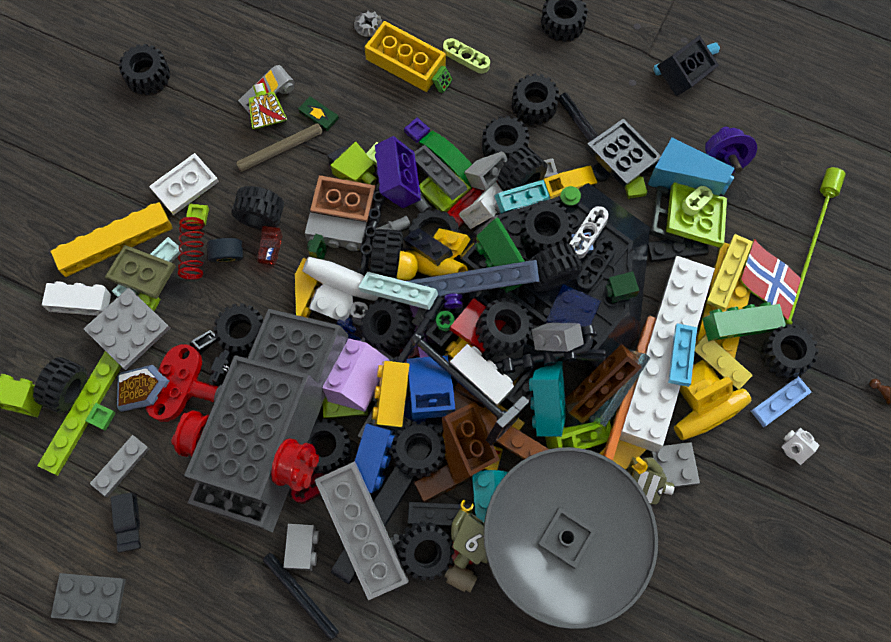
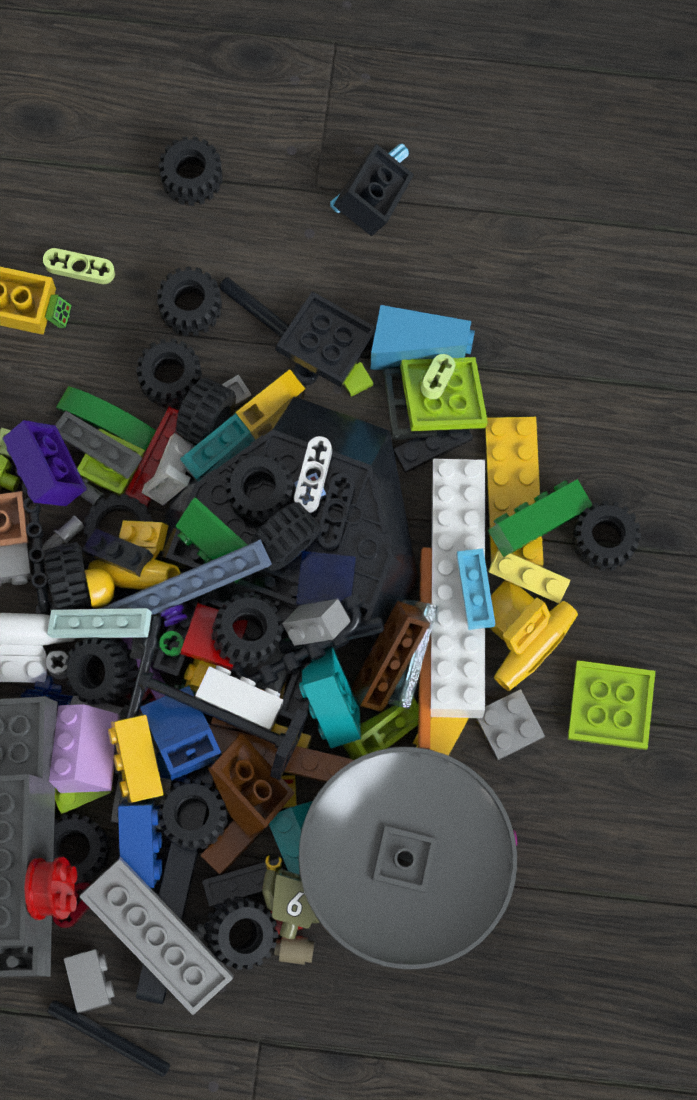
camera: 20 degrees left, 5 degrees up
dark purple tile [404,118,430,143] -> none
light grey slope [464,151,507,191] -> none
bright green plate [560,186,581,206] -> none
dark green brick [605,271,639,303] -> none
torso [627,457,674,504] -> none
dark purple piece [705,127,757,173] -> none
light yellow plate [706,234,753,311] -> none
flag [740,167,845,325] -> none
light blue tile [751,376,811,427] -> none
white brick [782,428,819,465] -> none
none -> lime plate [568,660,655,750]

